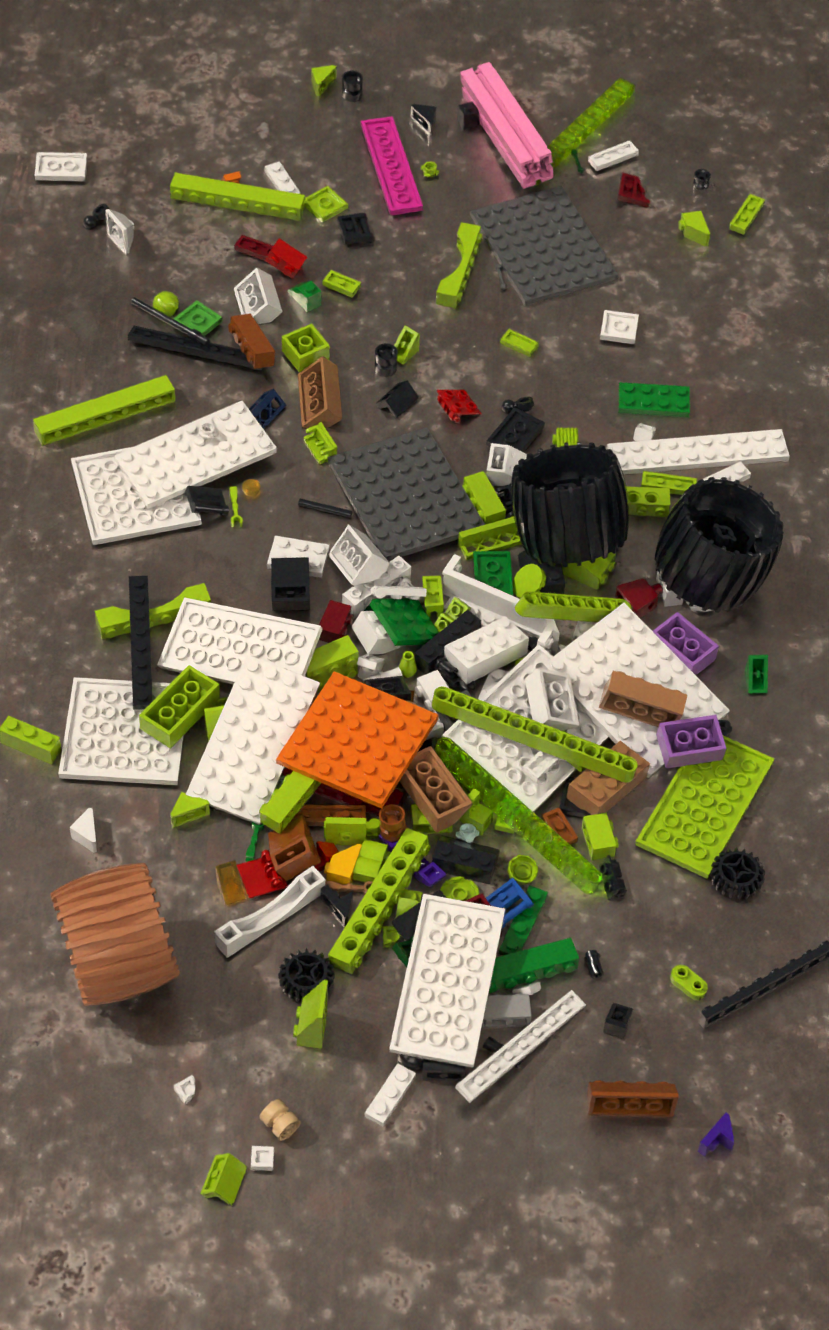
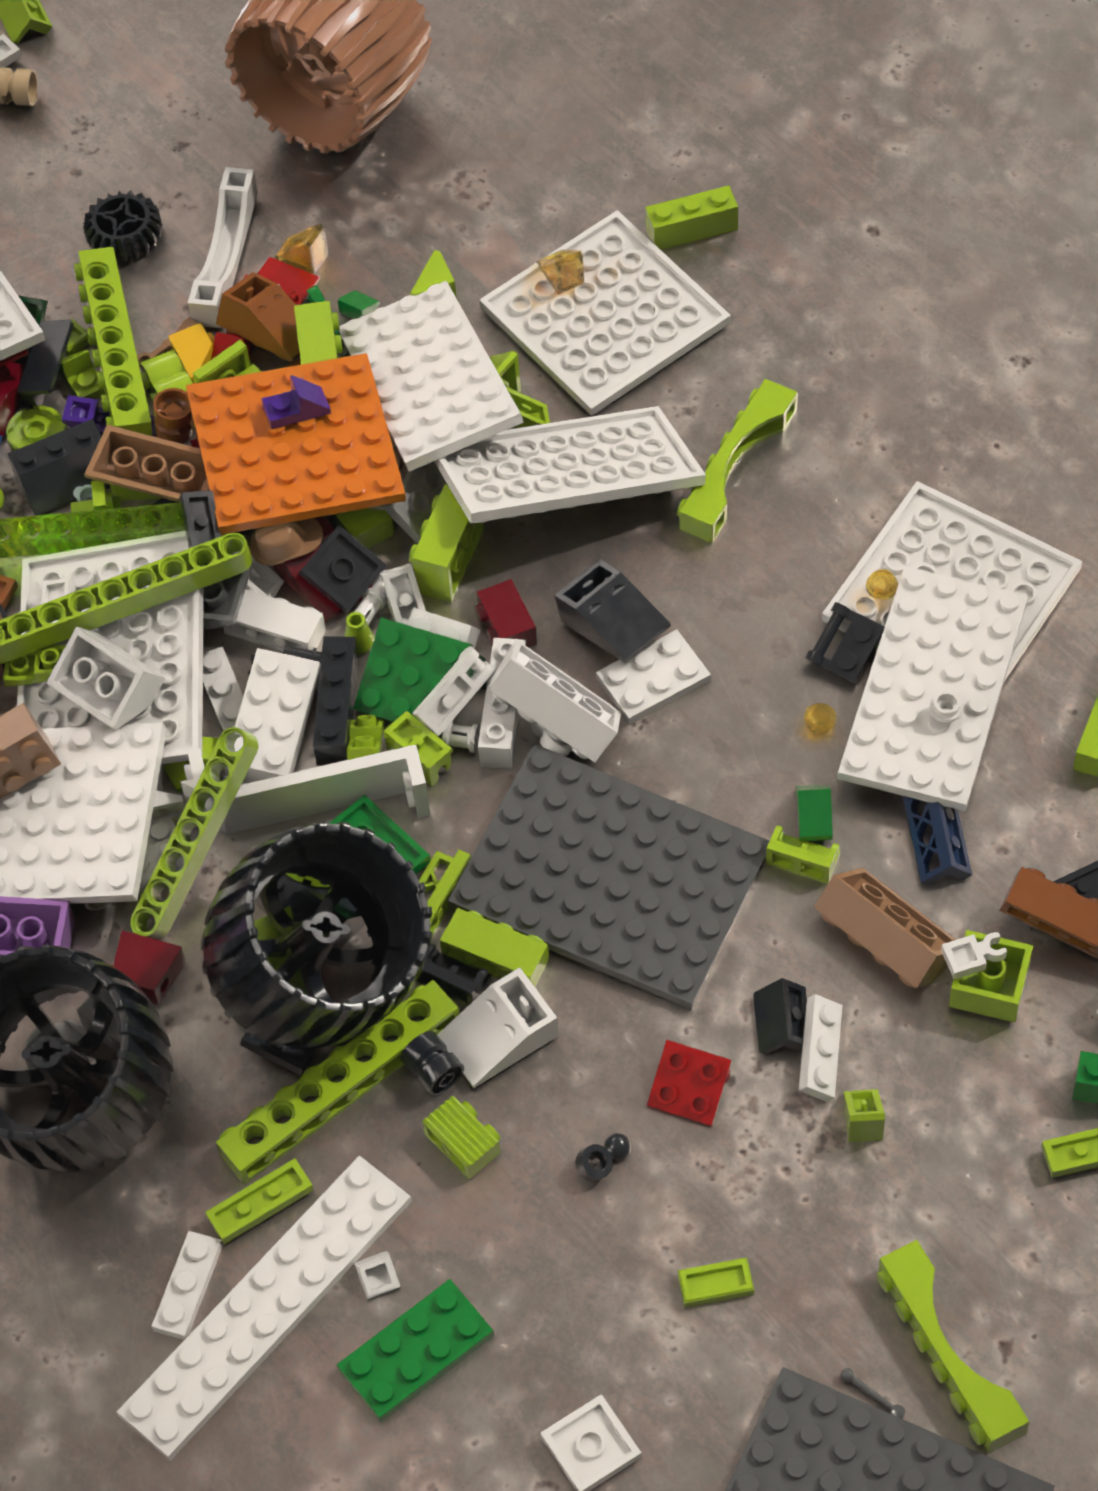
camera: 145 degrees right, 5 degrees up
white slope [70,808,97,853] -> none
black plate [129,575,153,710] -> none
lime brick [139,665,220,749] -> none
white tile [174,1075,196,1105] -> none
lime piece [230,486,243,527] -> none
lime slope [293,980,328,1049] -> none
black bar [298,498,353,518] -> none
black slope [321,885,353,928] -> none
black wheel [375,343,398,377] -> none
black plate [486,407,545,452] -> none
none -> black plate [179,490,221,548]
none -> dark purple slope [262,375,331,429]
none -> green slope [337,290,380,319]
none -> clear yellow slope [536,249,584,295]
none -> green slope [795,785,833,841]
none -> white plate [799,994,843,1102]
none -> clear yellow plate [866,569,898,600]
none -> white plate [941,932,1007,979]

